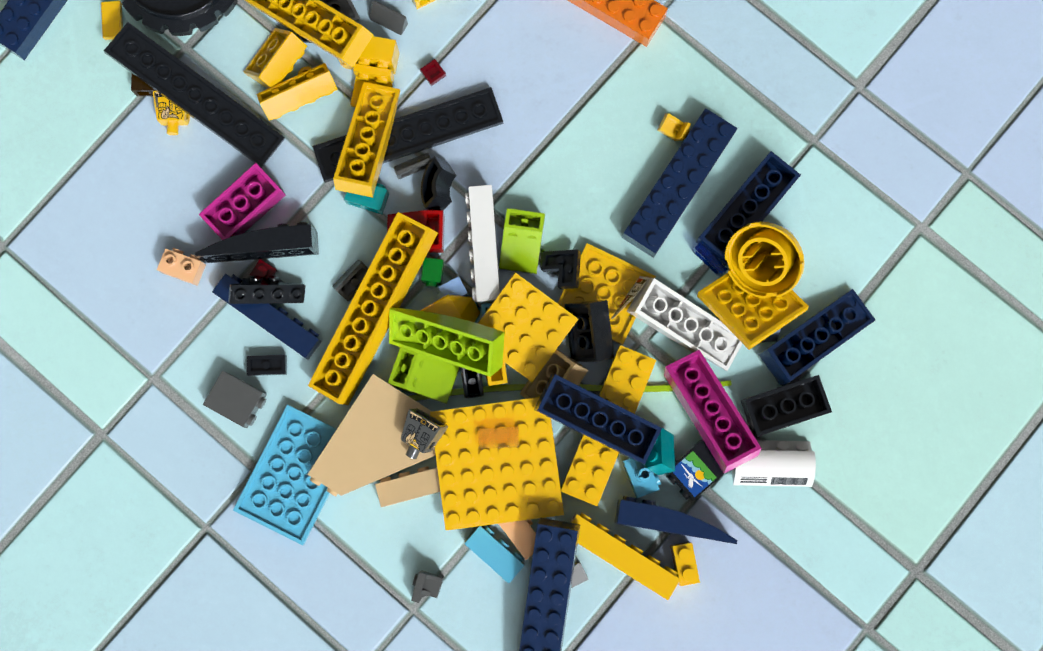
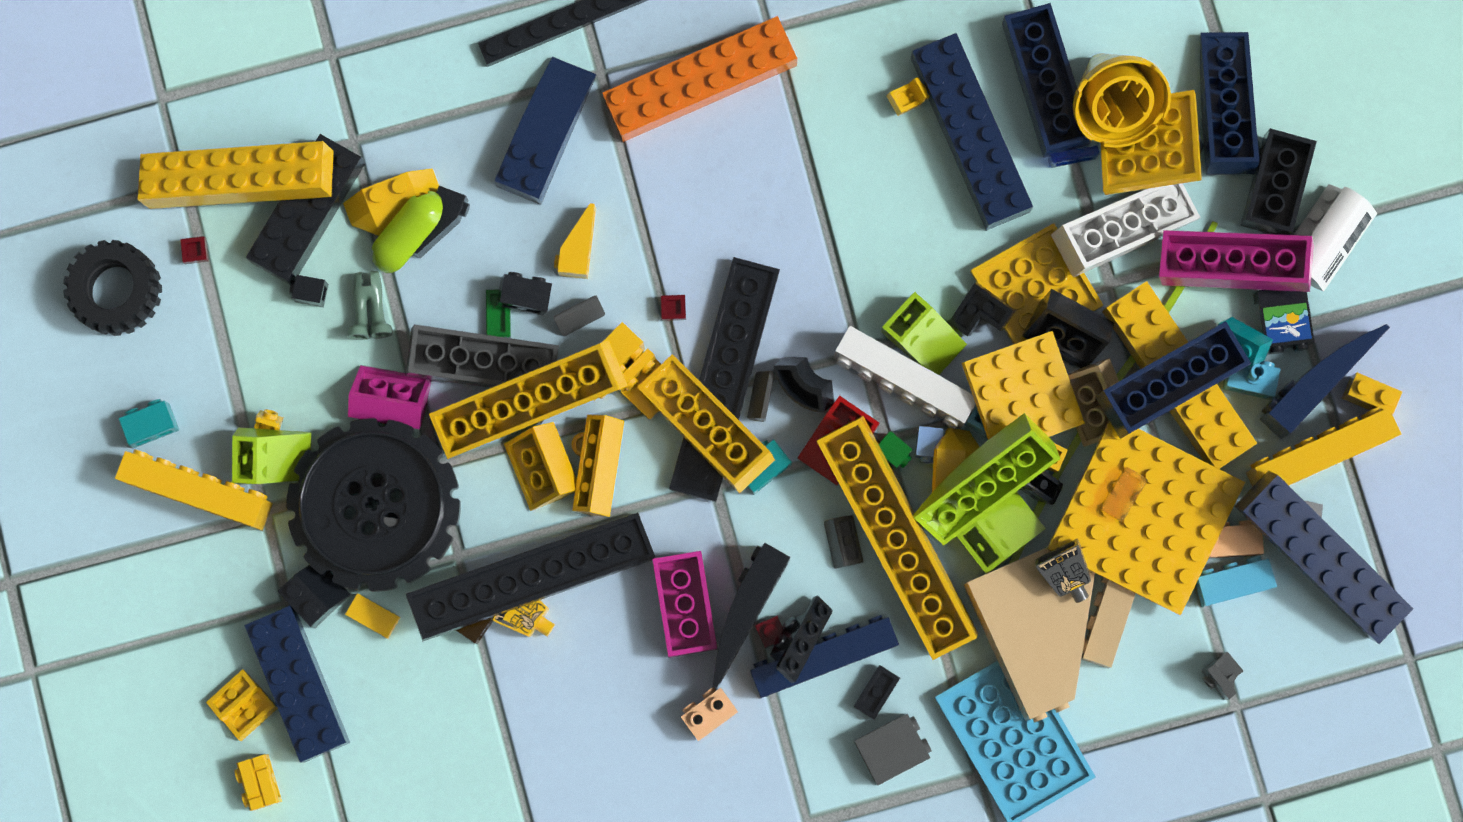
camera: 55 degrees left, 0 degrees up
sticker [611,276,649,319] -> none

